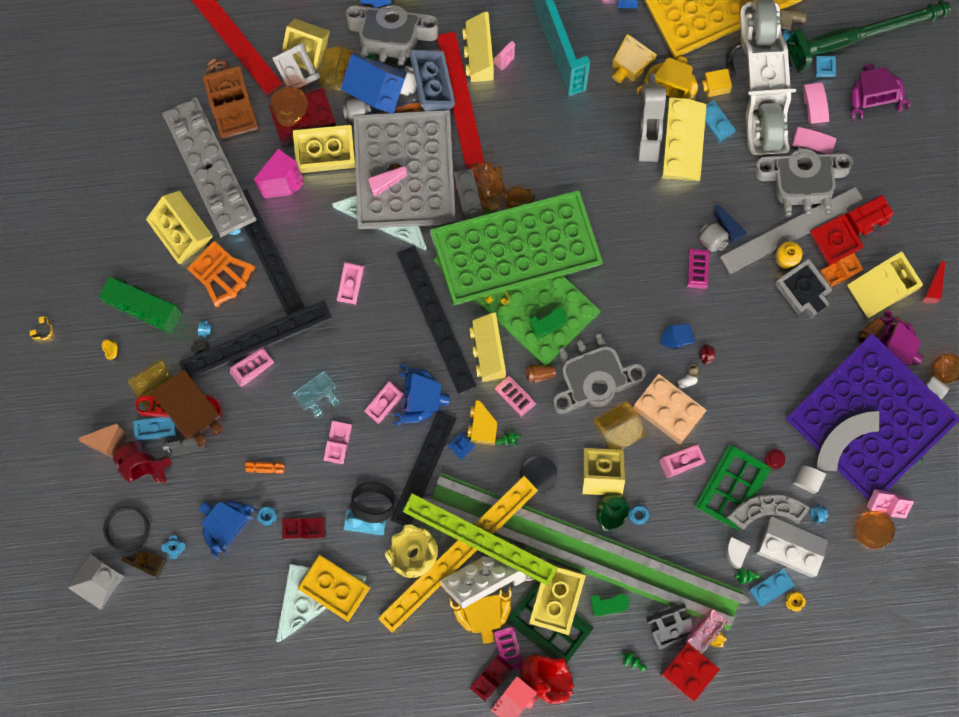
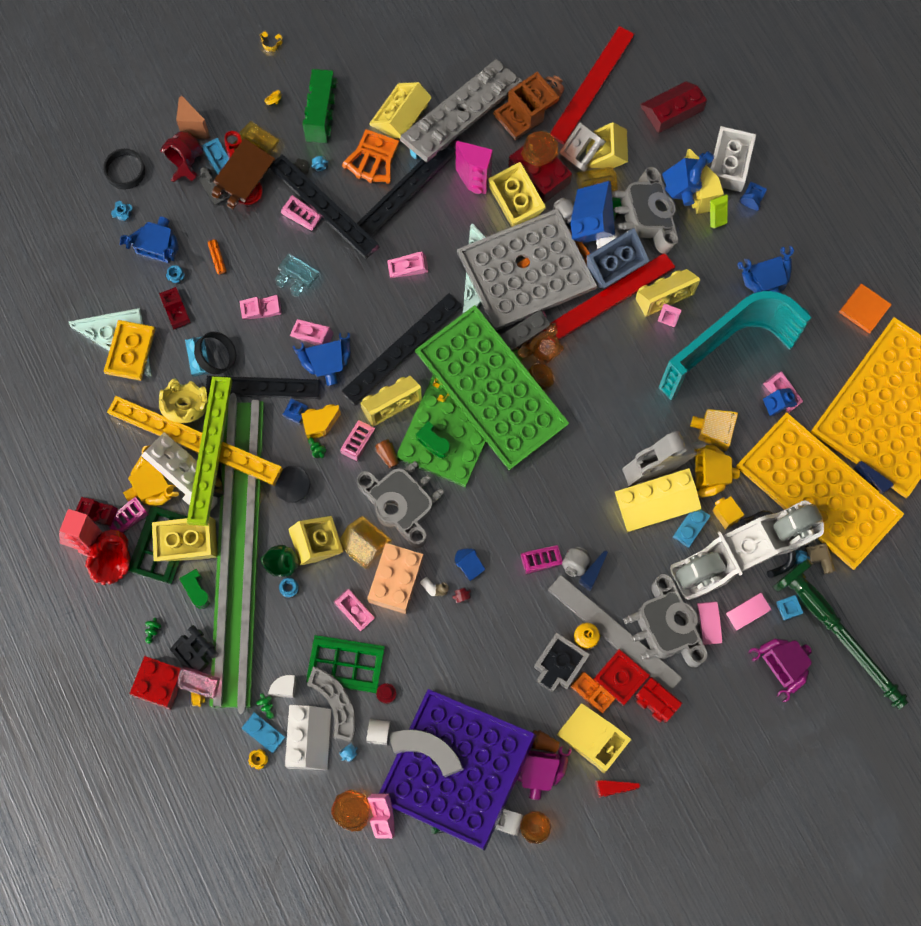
camera: 65 degrees right, 5 degrees down
light grey slope [67,554,124,610] -> none
dark brown slope [121,550,167,578] -> none
bright pink slope [368,166,407,197] -> none

